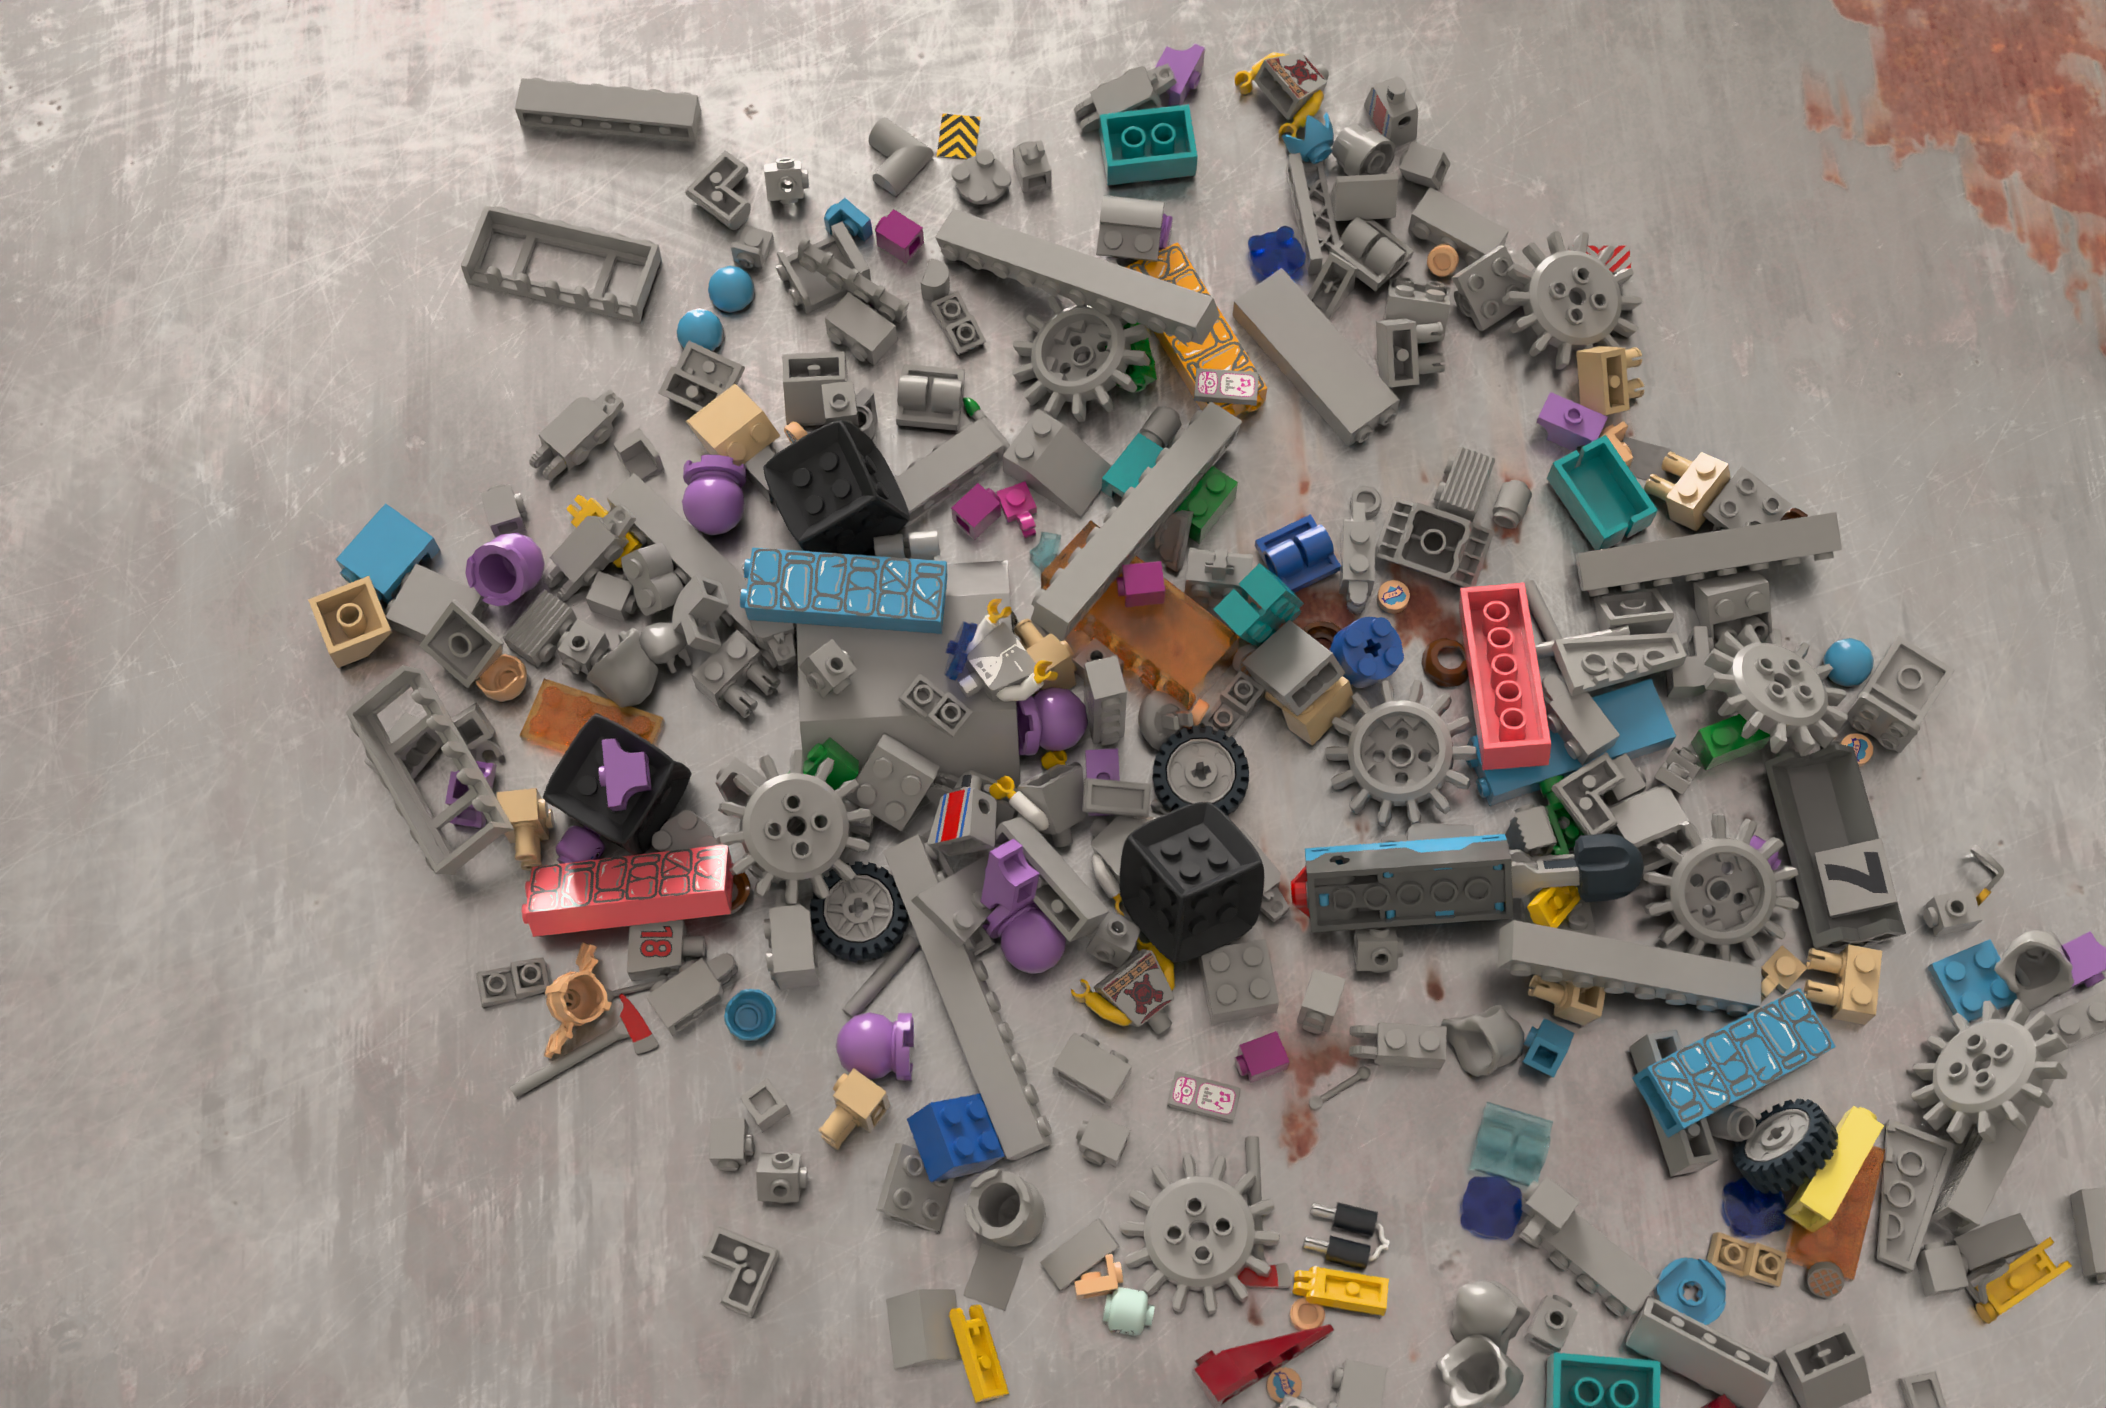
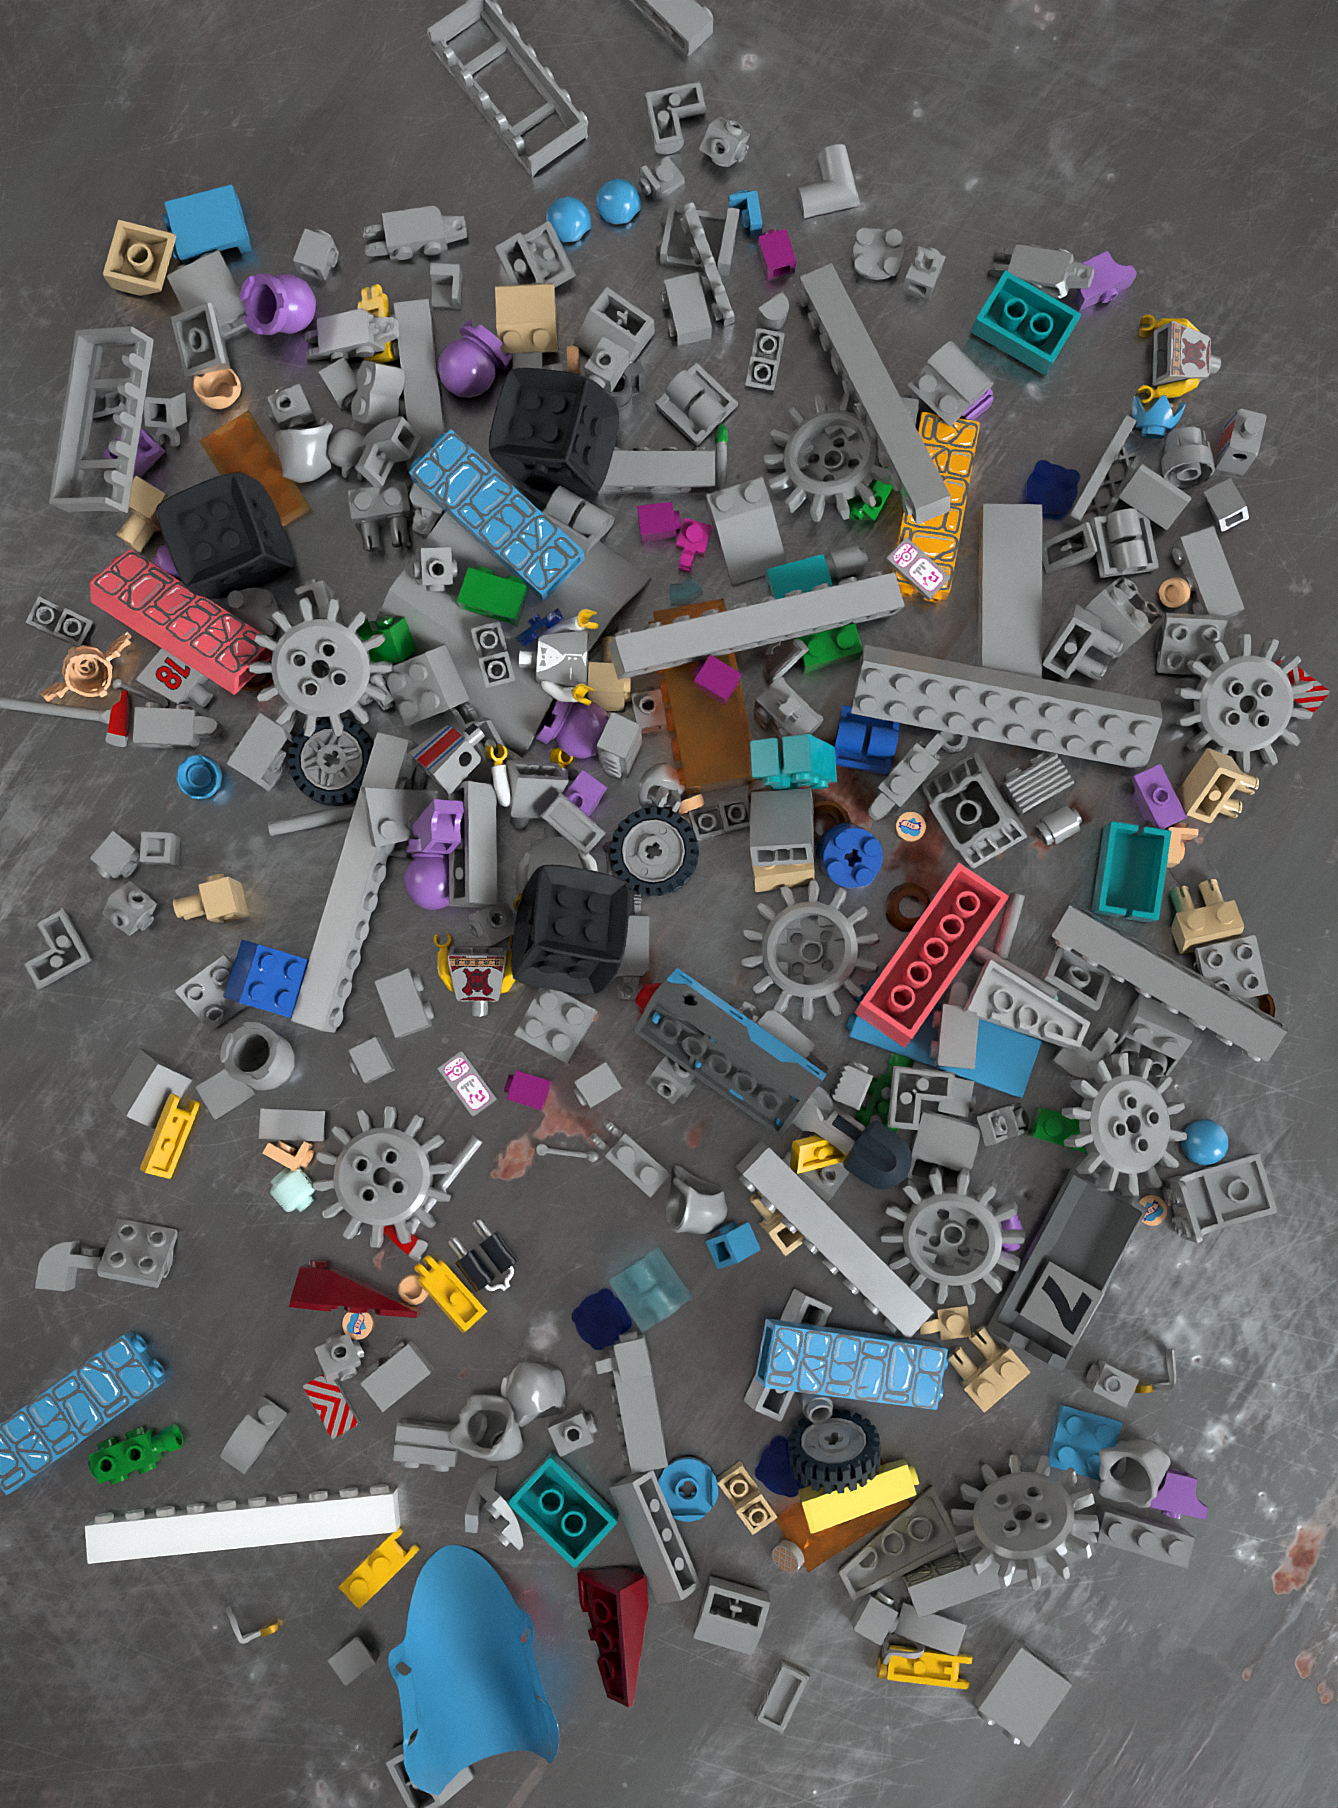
camera: 40 degrees right, 15 degrees up
light grey brick [503,589,577,667] -> none
medium lavender brick [599,738,652,811] -> none
medium lavender tile [836,1013,914,1081] -> none
sticker [937,113,980,159] -> none
none -> green brick [457,566,529,627]
none -> light grey brick [851,645,1163,770]

